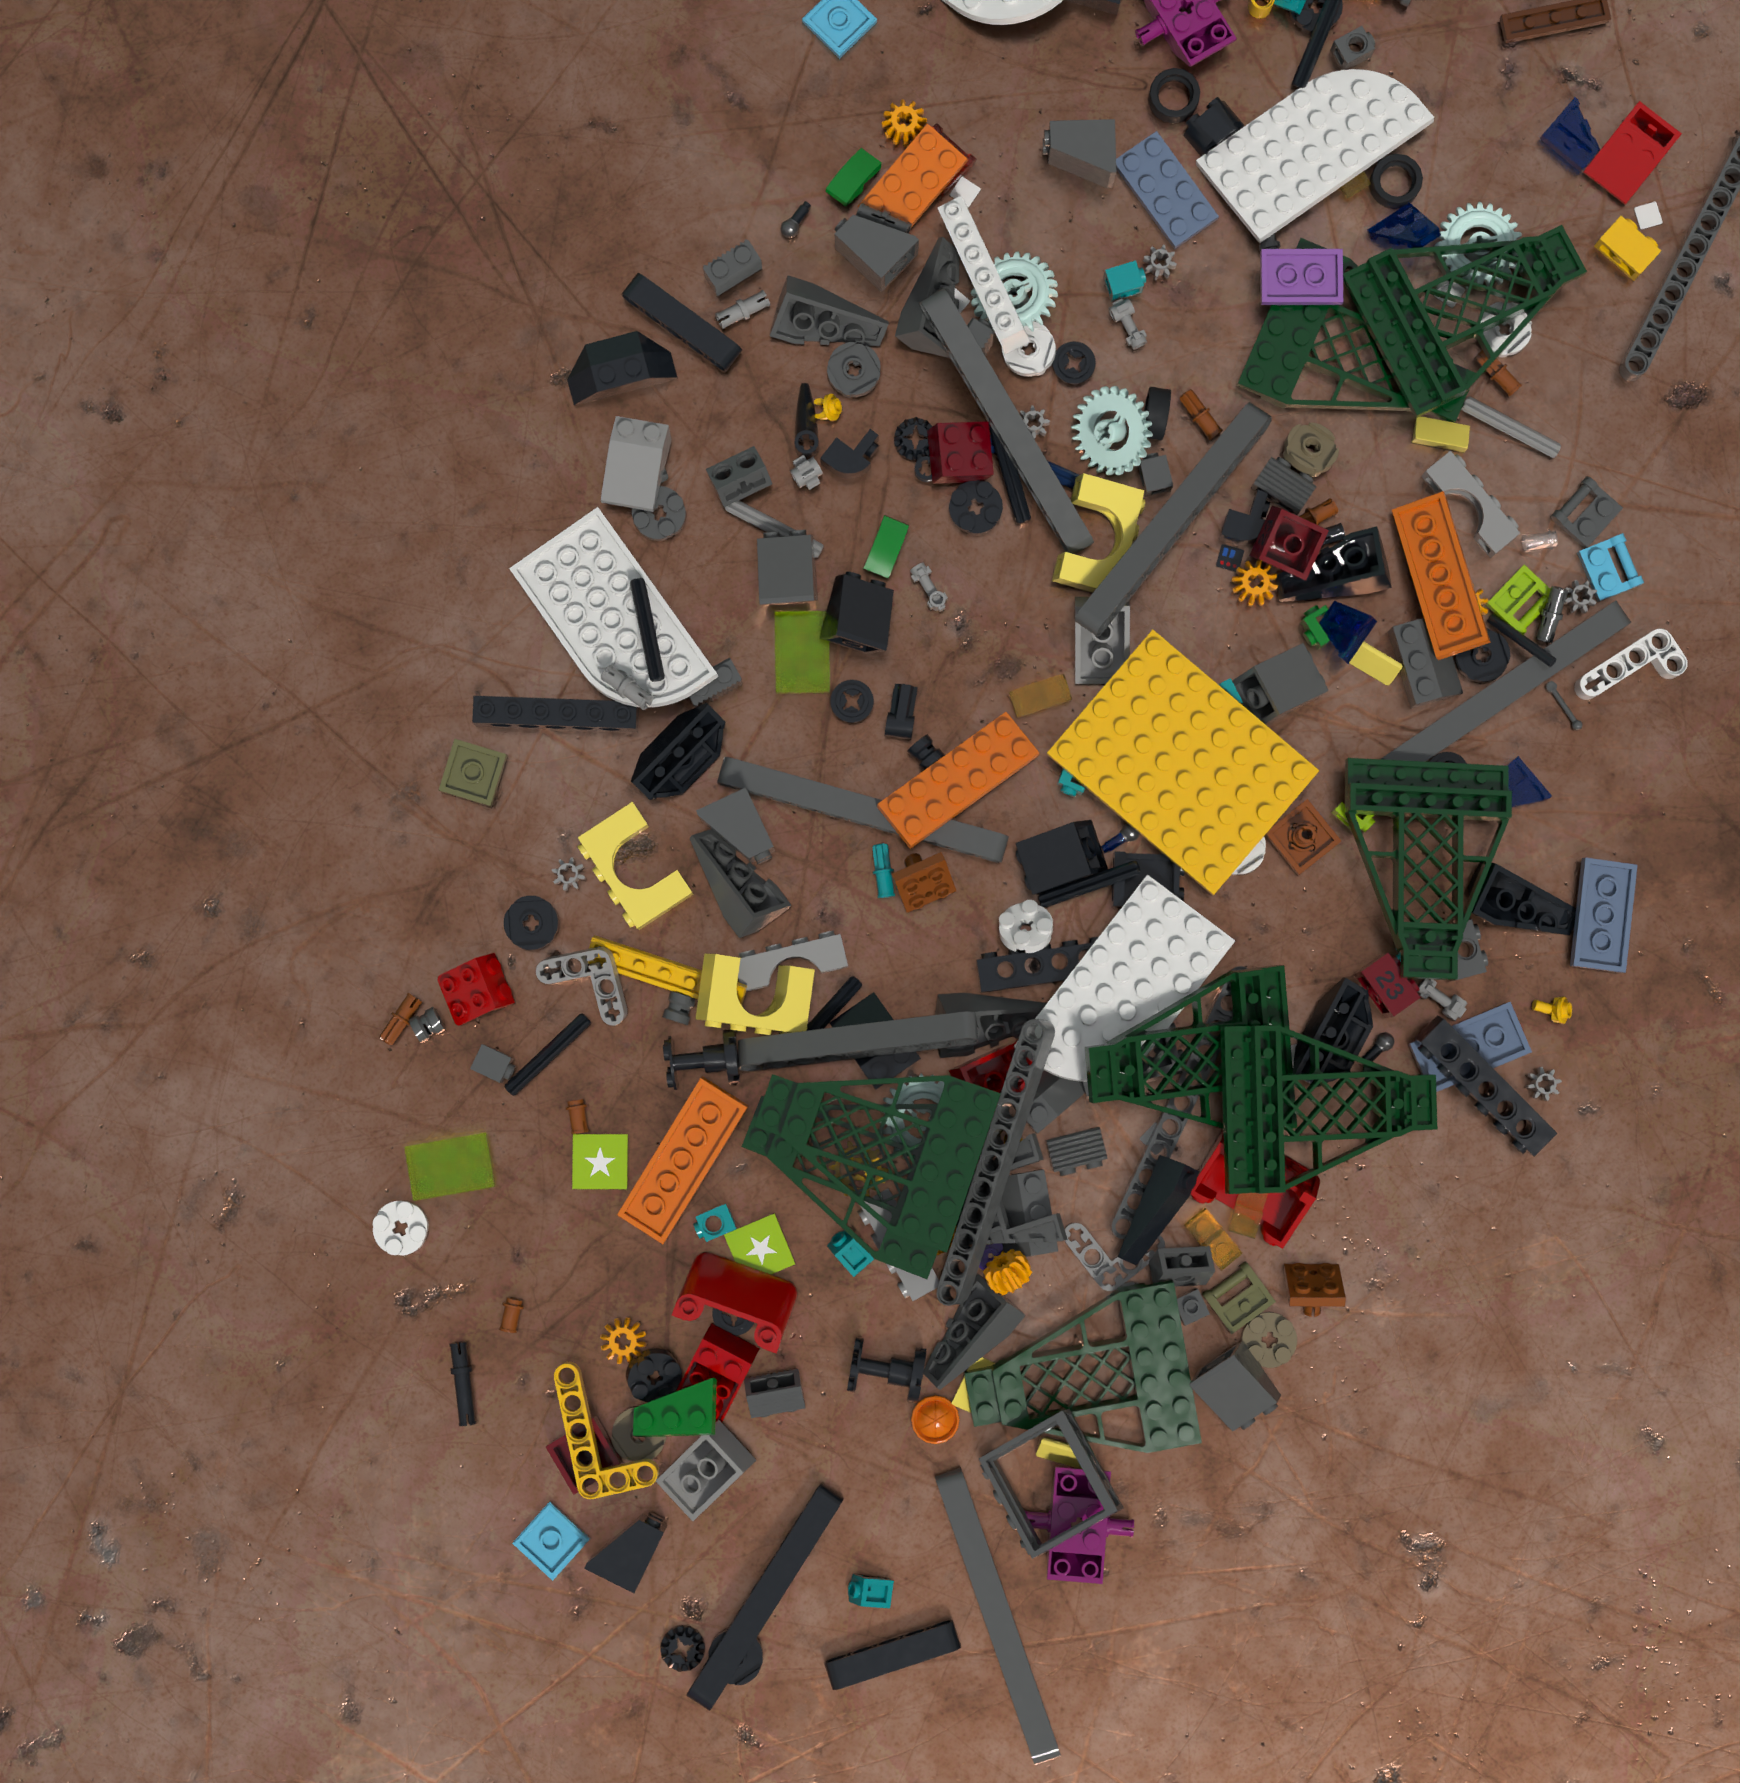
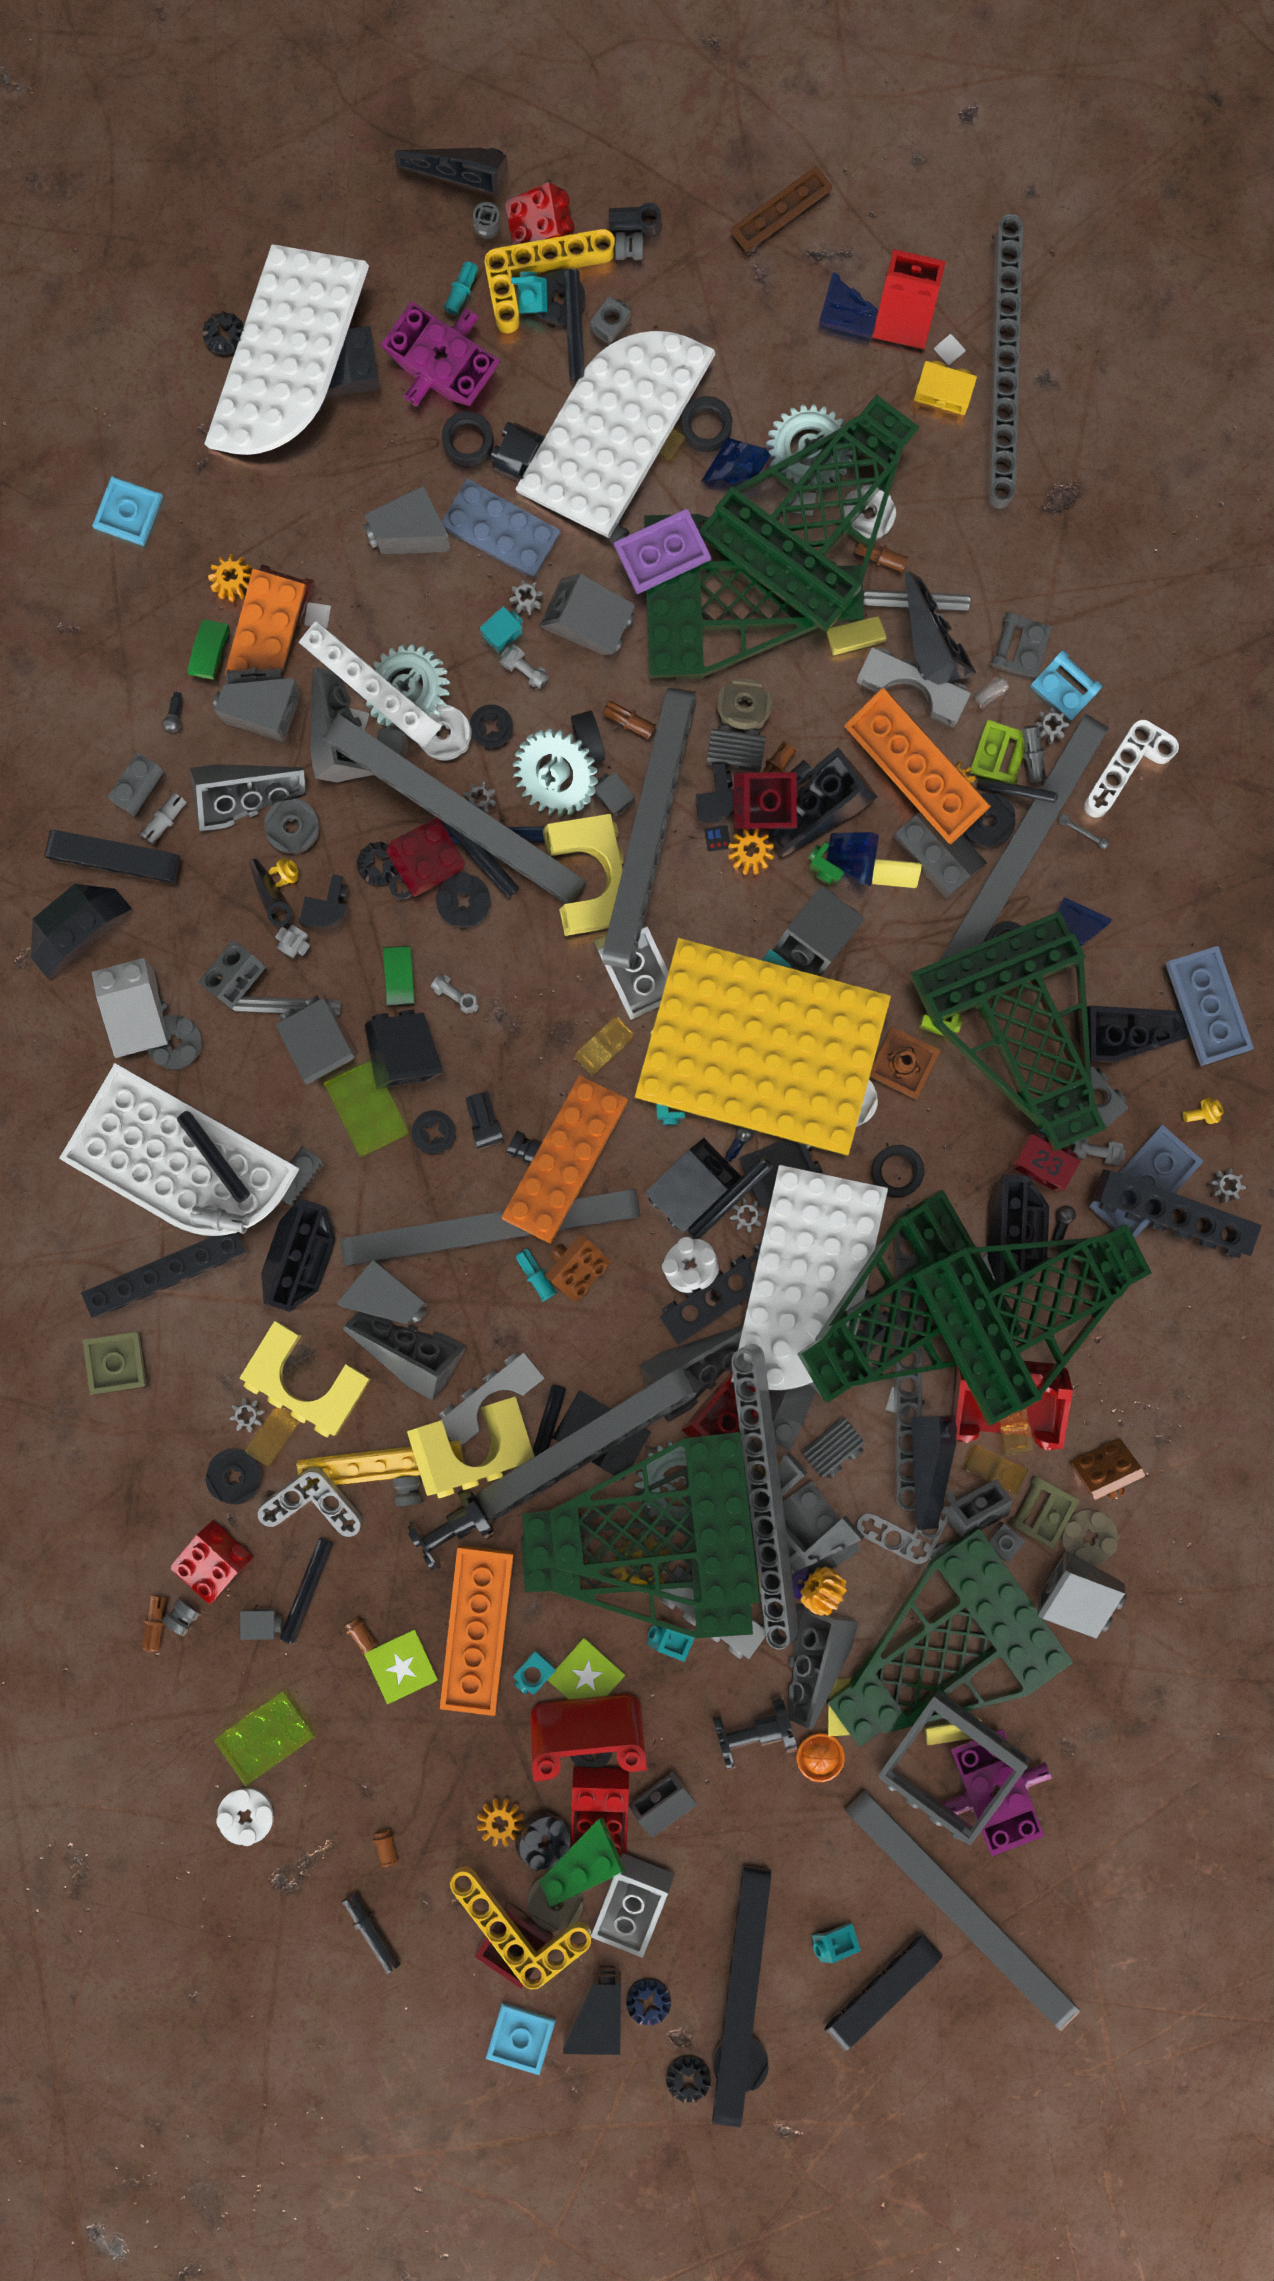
camera: 30 degrees left, 0 degrees up
none -> clear yellow slope [245,1407,300,1467]
none -> dark grey slope [539,574,635,655]
none -> dark blue gear [626,1979,671,2027]
none -> light grey gear [730,1198,764,1233]
none -> black tyre [871,1145,925,1198]
none -> black wedge [905,571,976,685]

